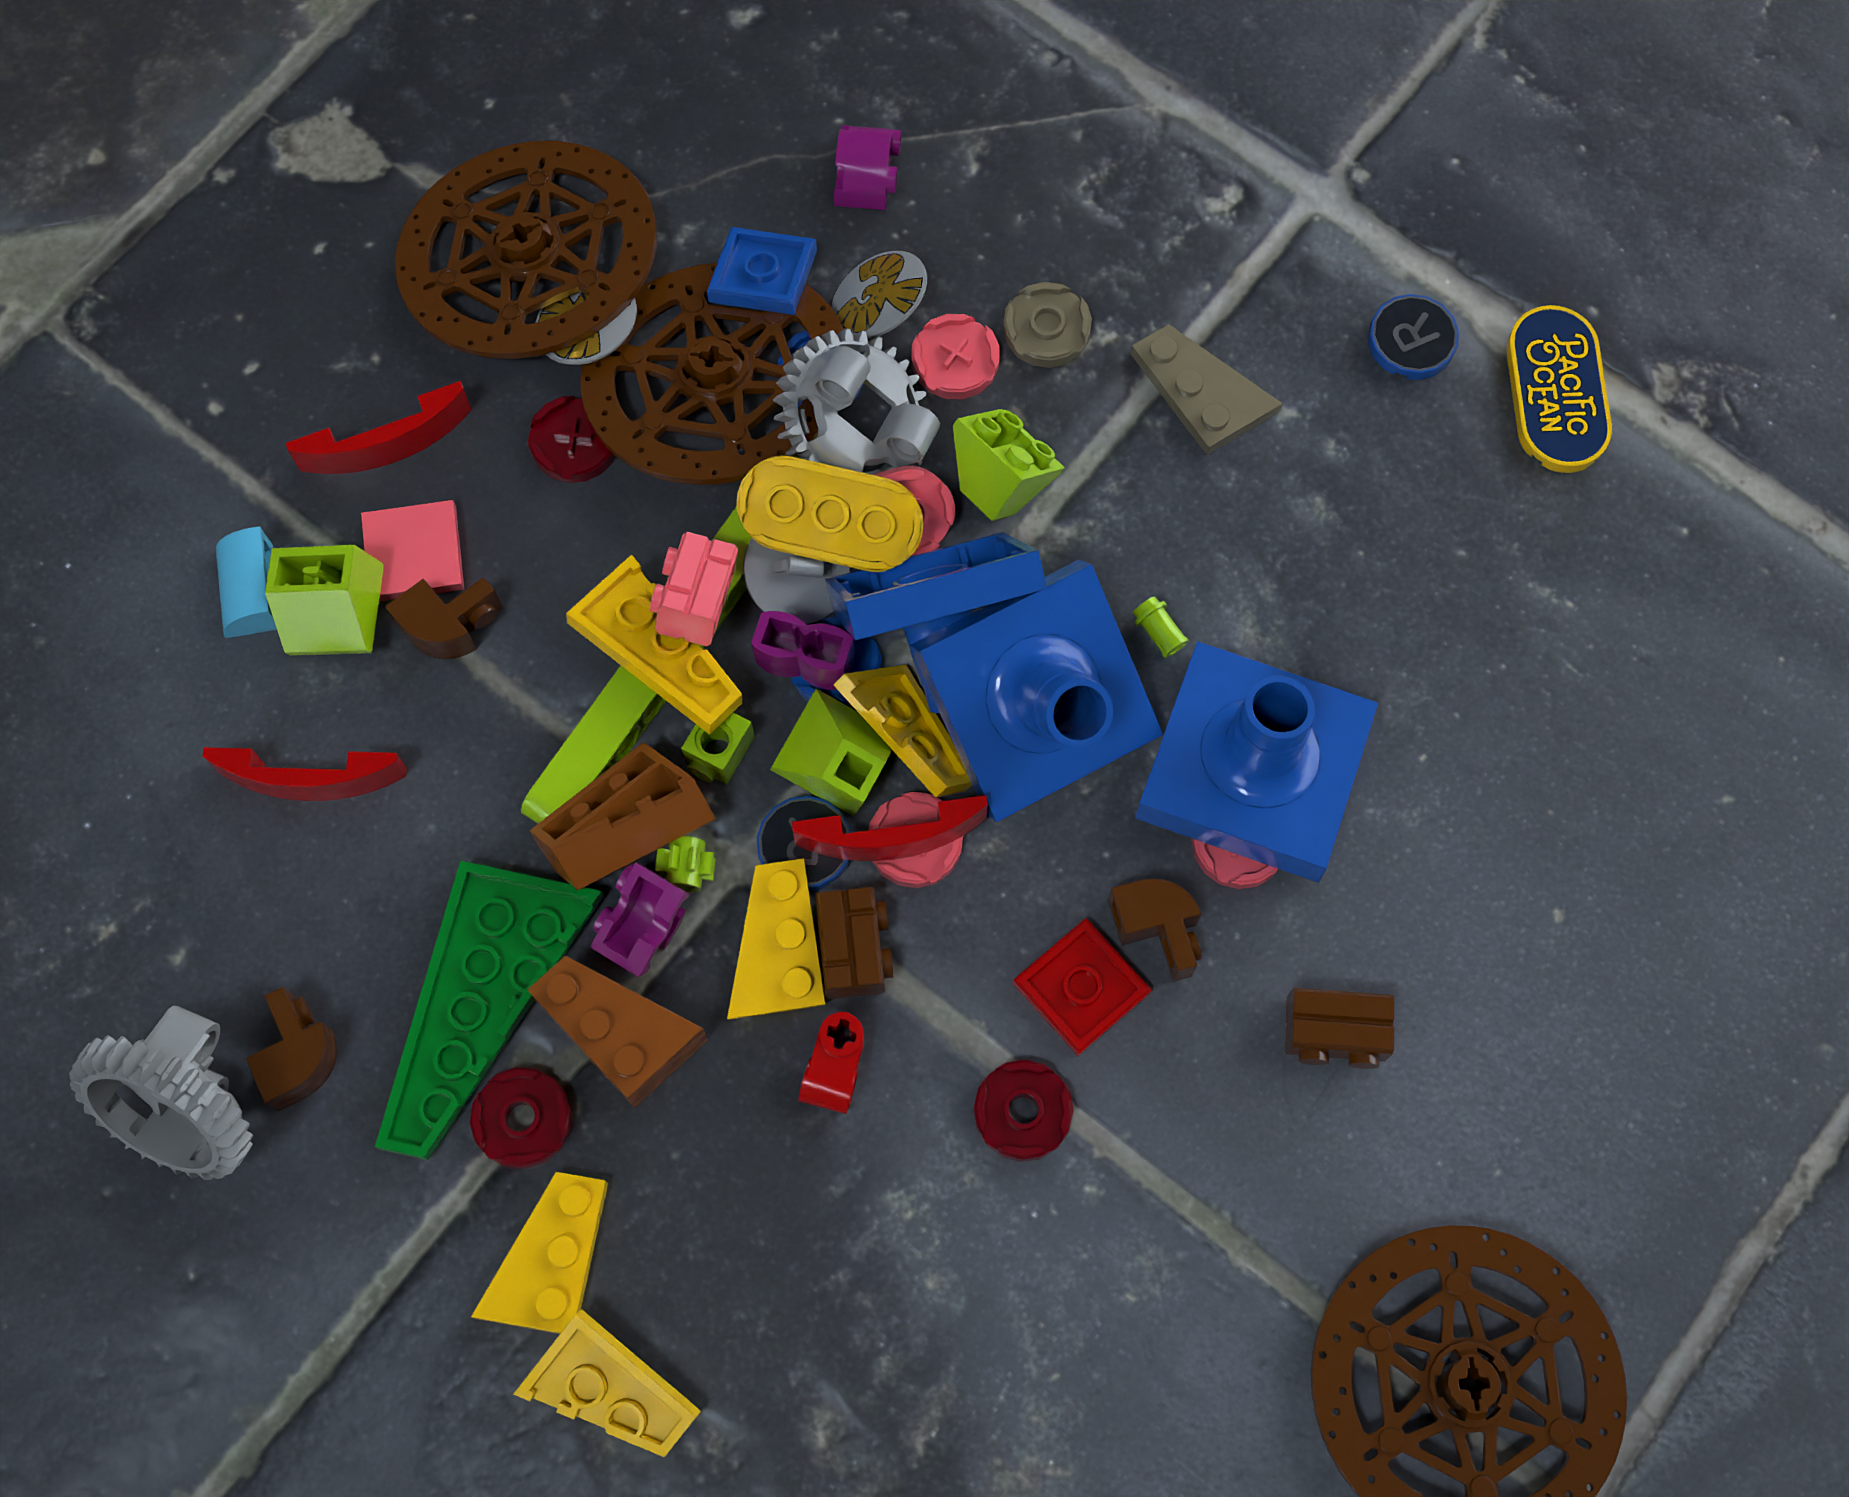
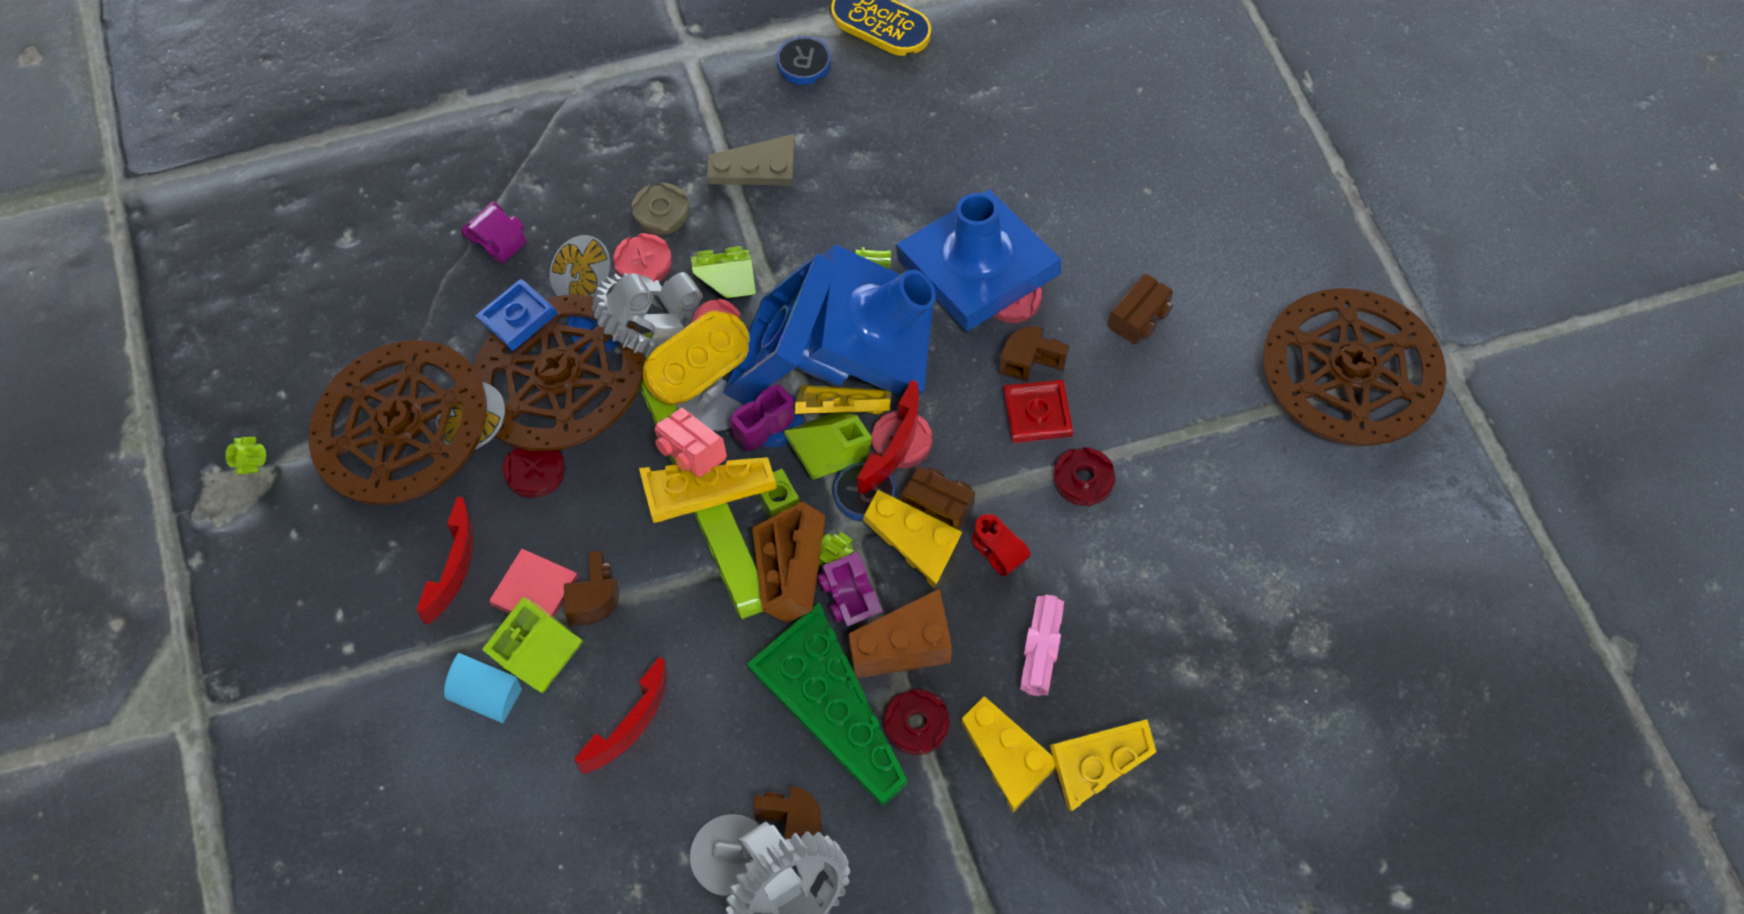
camera: 55 degrees left, 10 degrees down
none -> lime gear [225,437,266,474]
none -> light grey shield [690,814,760,897]
none -> bright pink piece [1020,595,1064,696]

